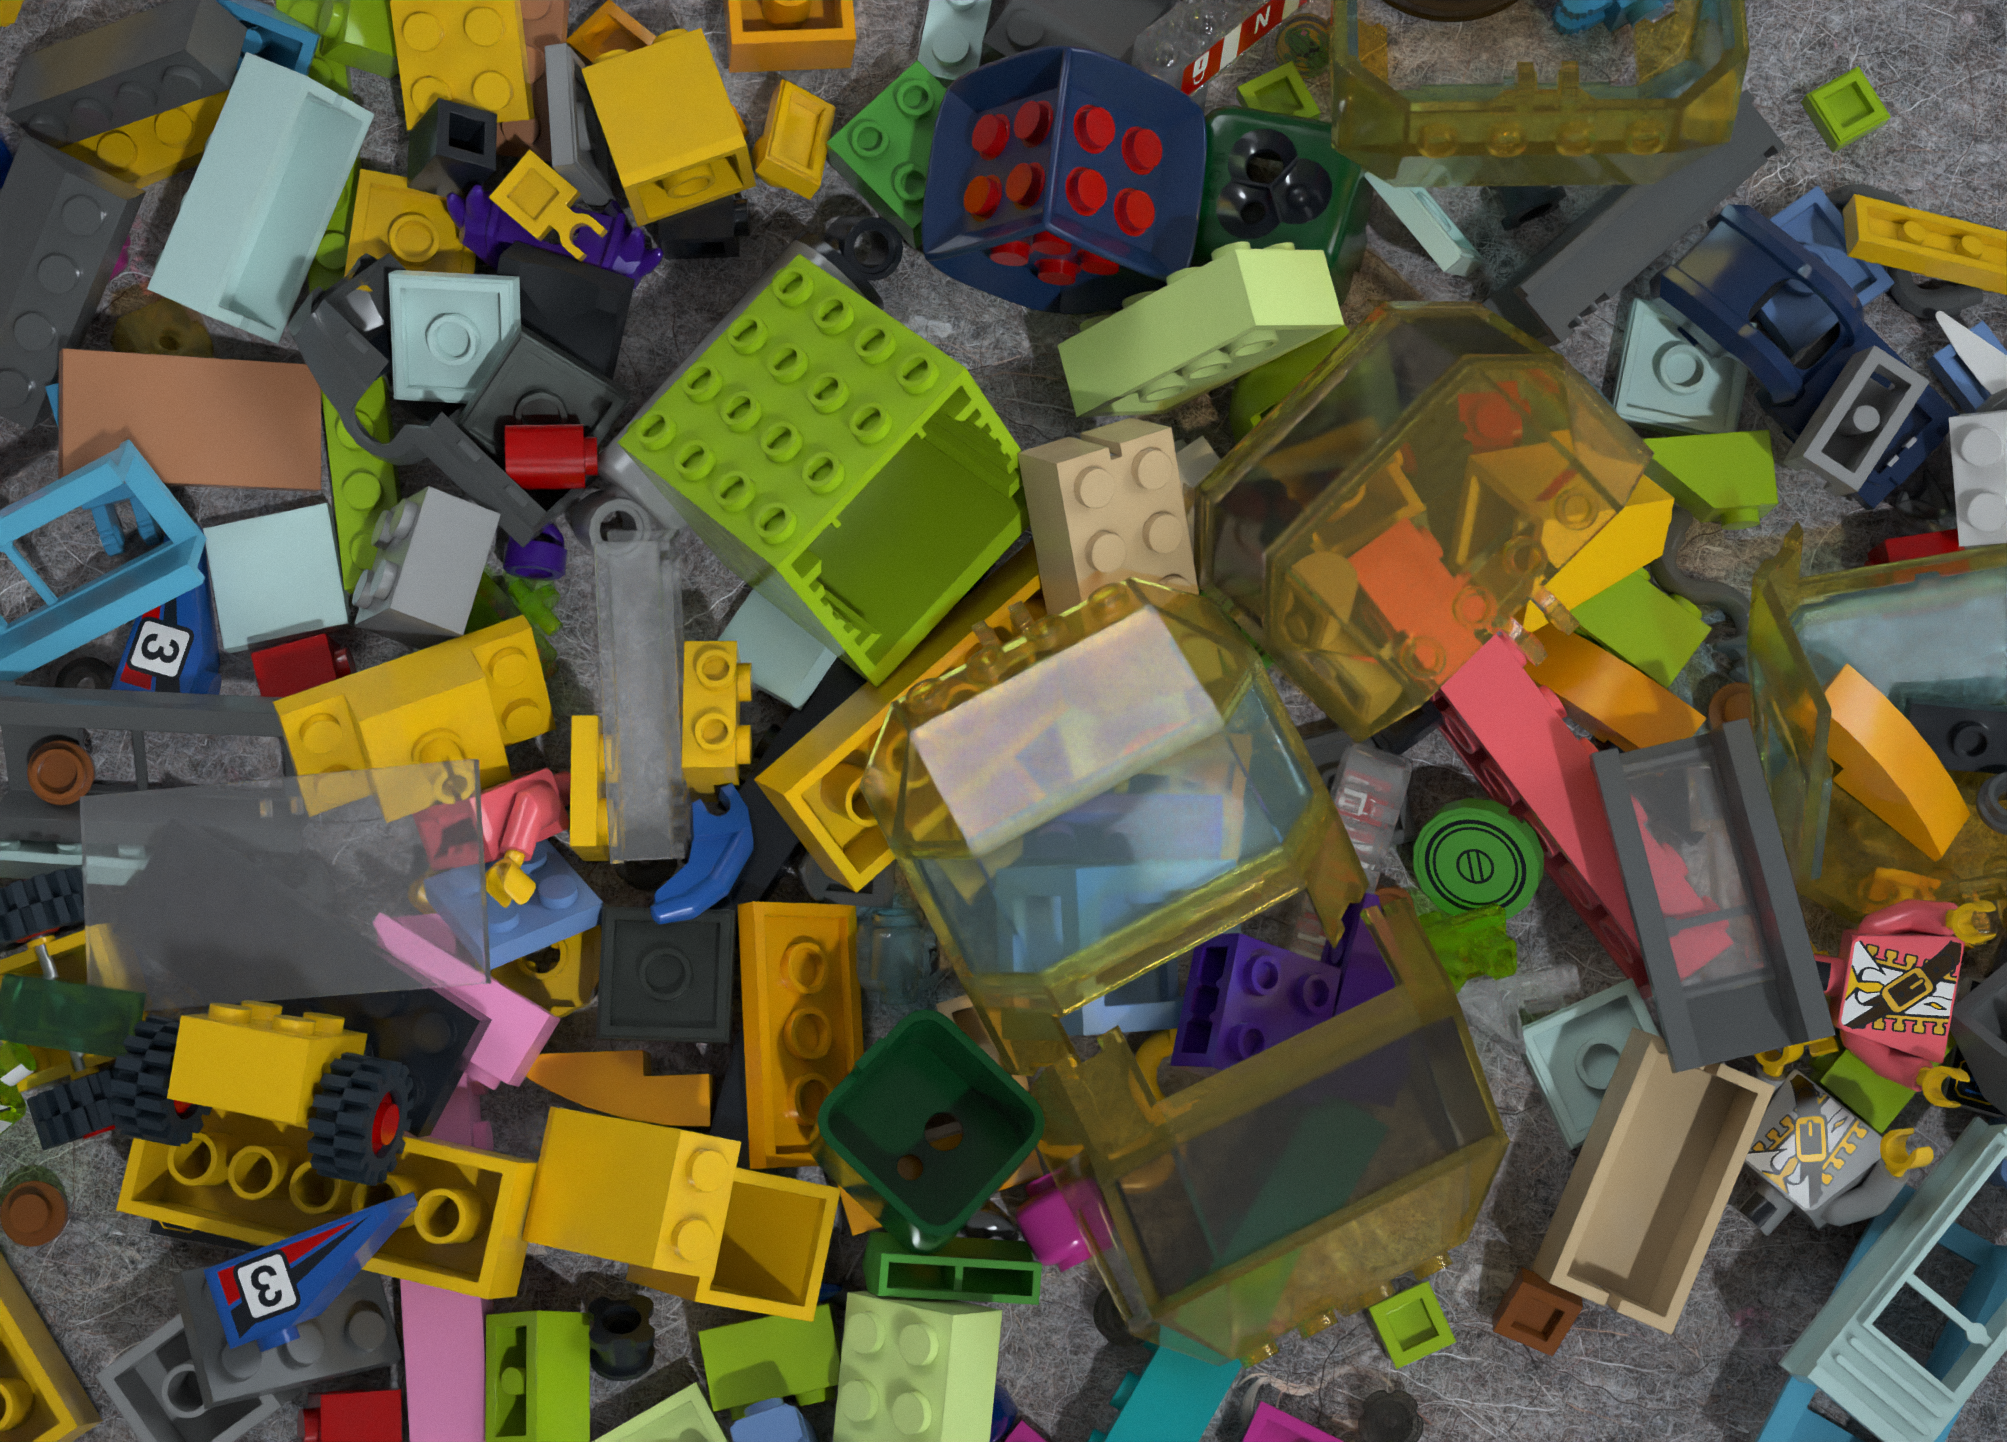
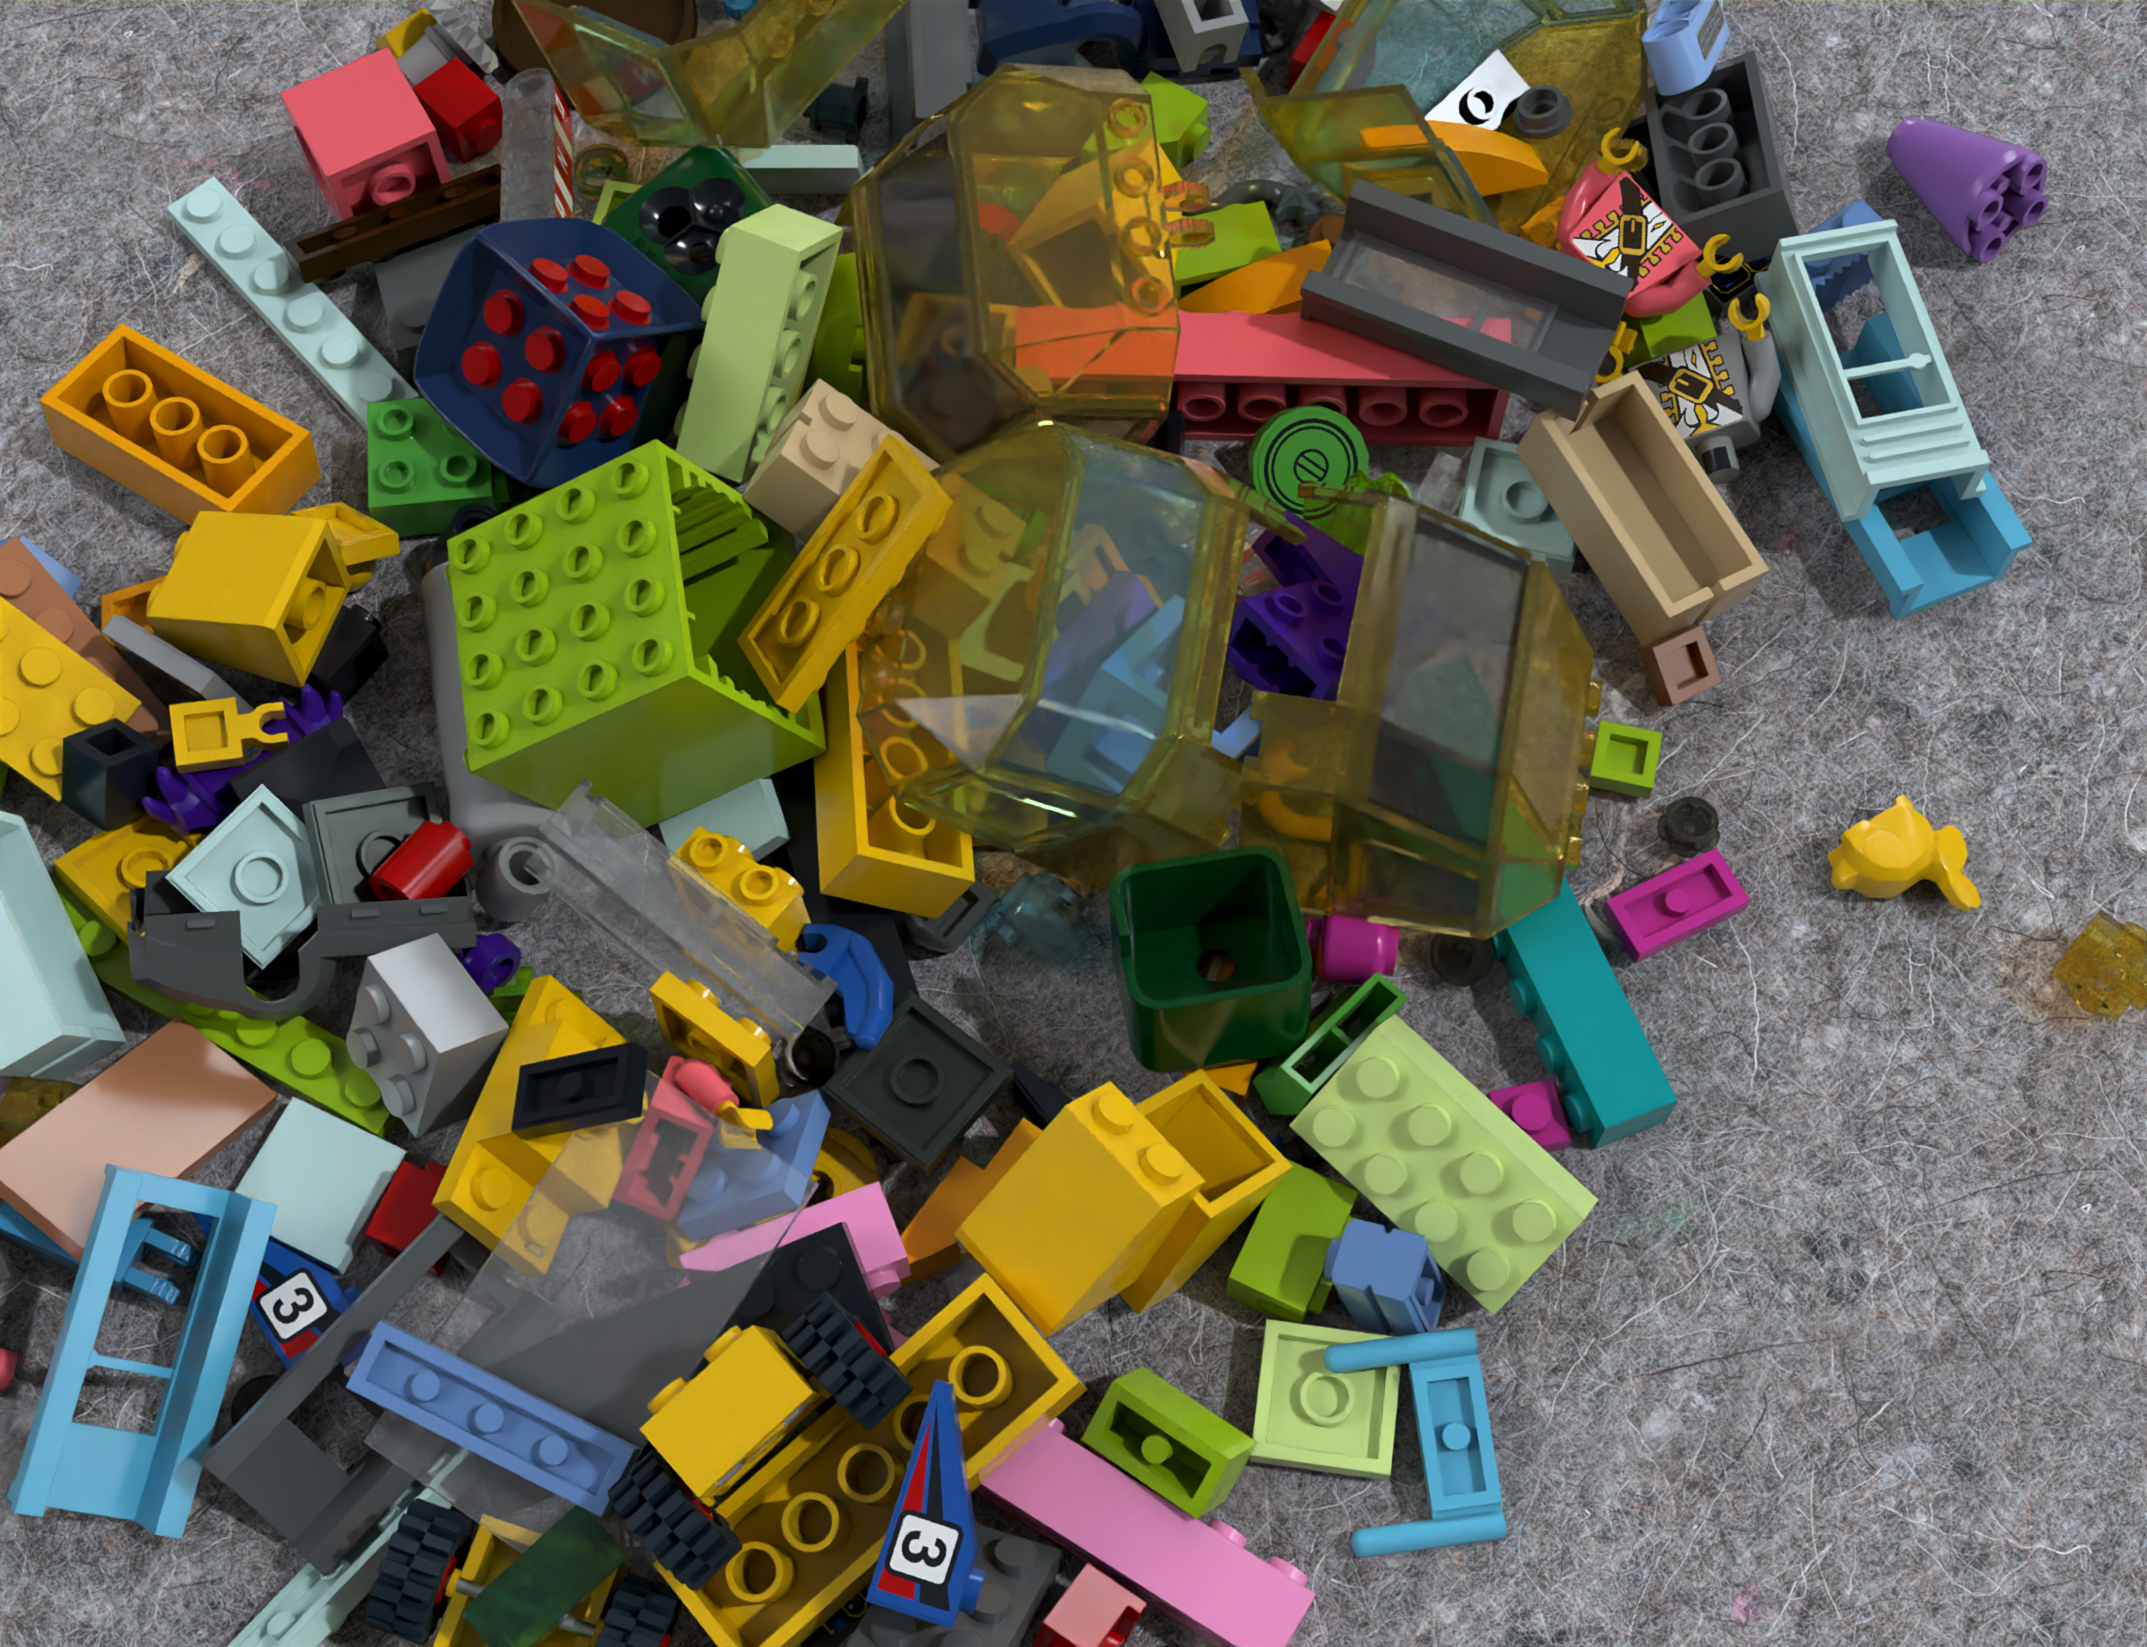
camera: 55 degrees left, 15 degrees down
dark orange plate [27,740,95,805] -> none
black brick [588,1295,655,1381] -> none
light orange plate [738,901,864,1170] -> none
none -> medium blue plate [345,1321,641,1517]
none -> black plate [511,1041,649,1140]
none -> yellow plate [736,434,954,714]

